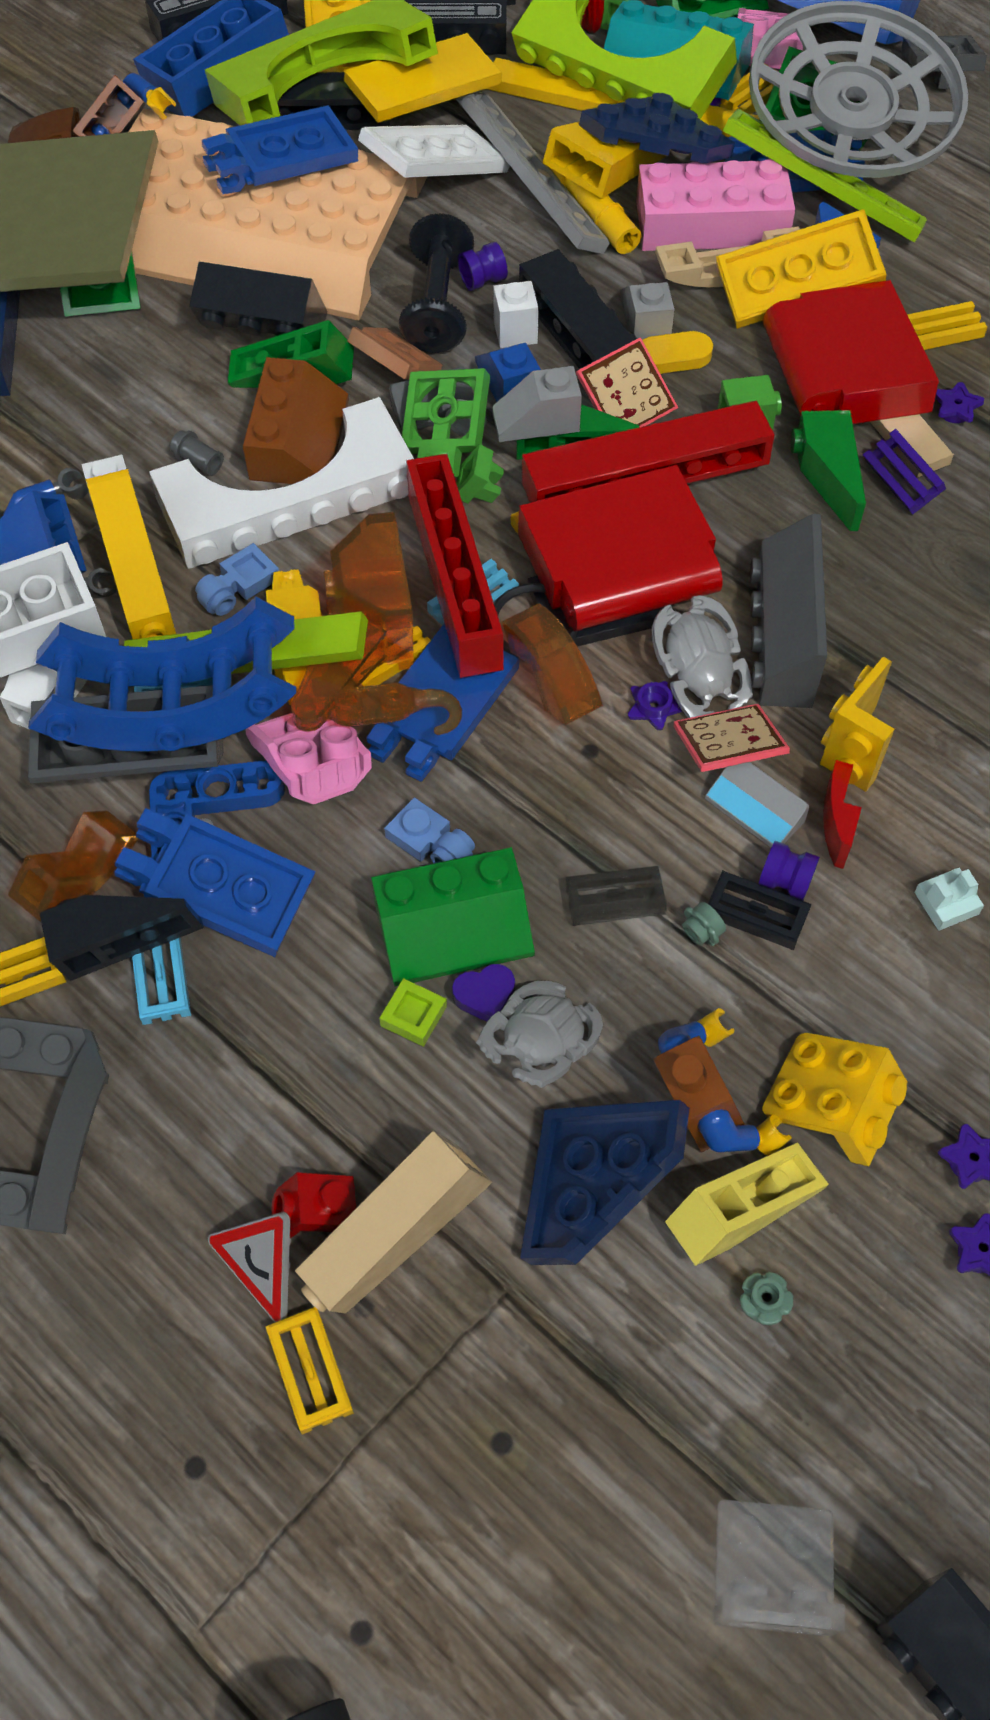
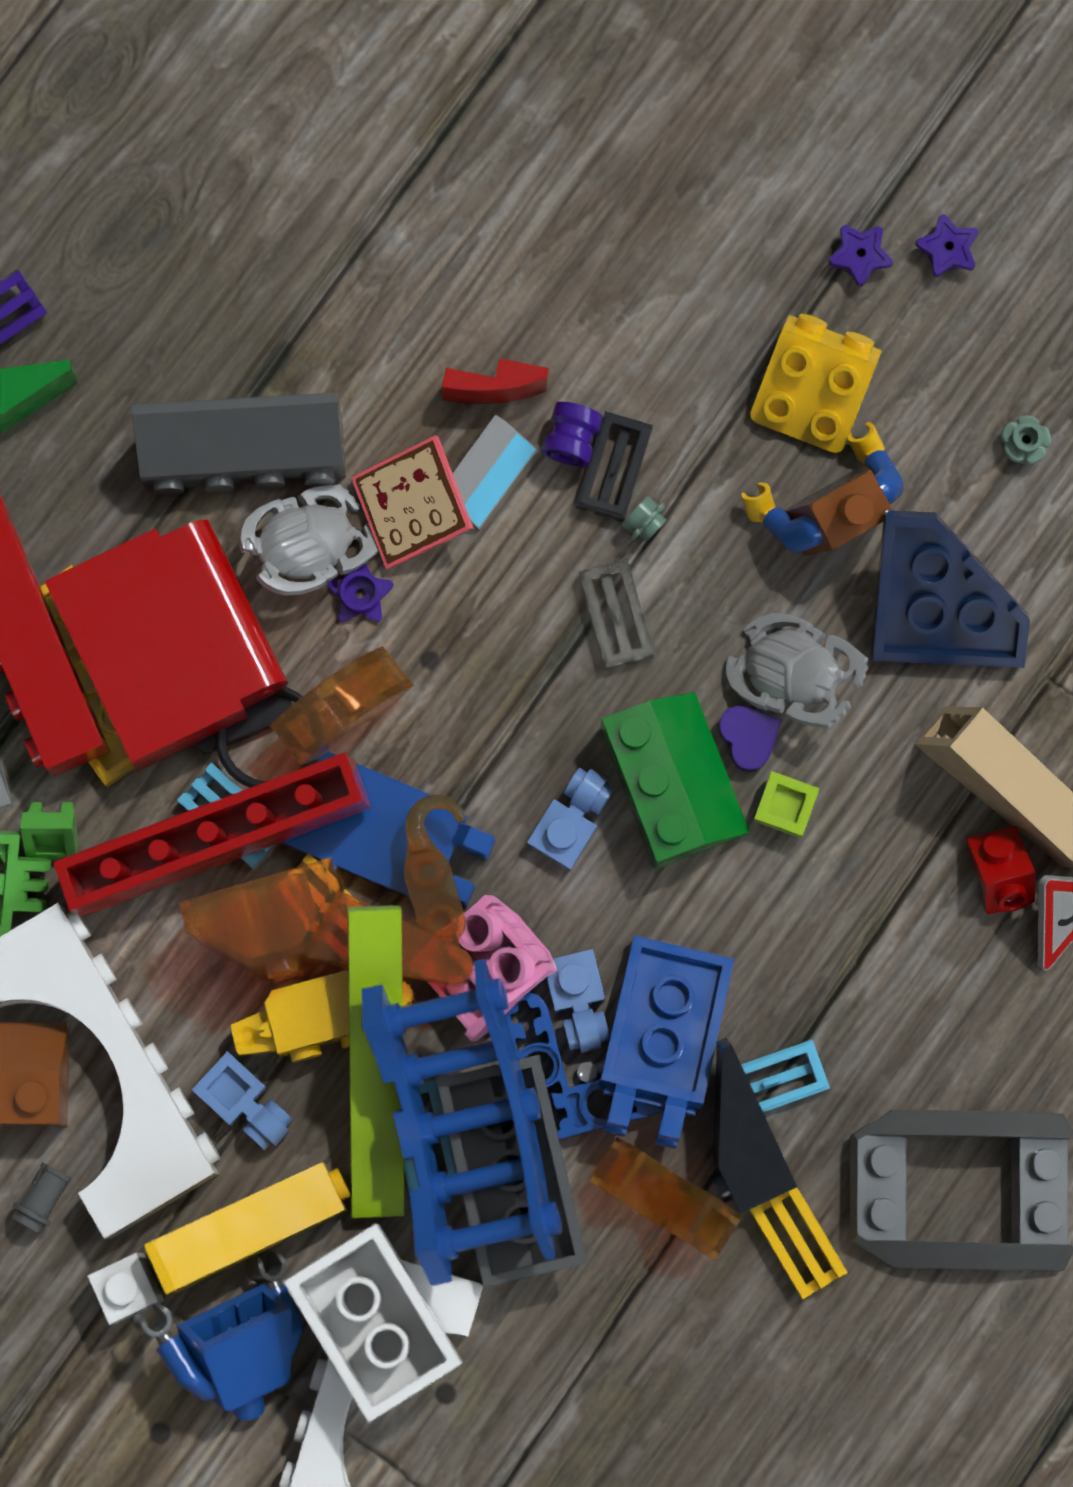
camera: 100 degrees left, 20 degrees up
light yellow slope [665,1143,829,1266] -> none
yellow bracket [820,657,895,792] -> none
light aqua tile [914,868,984,931] -> none
none -> medium blue plate [546,949,610,1053]

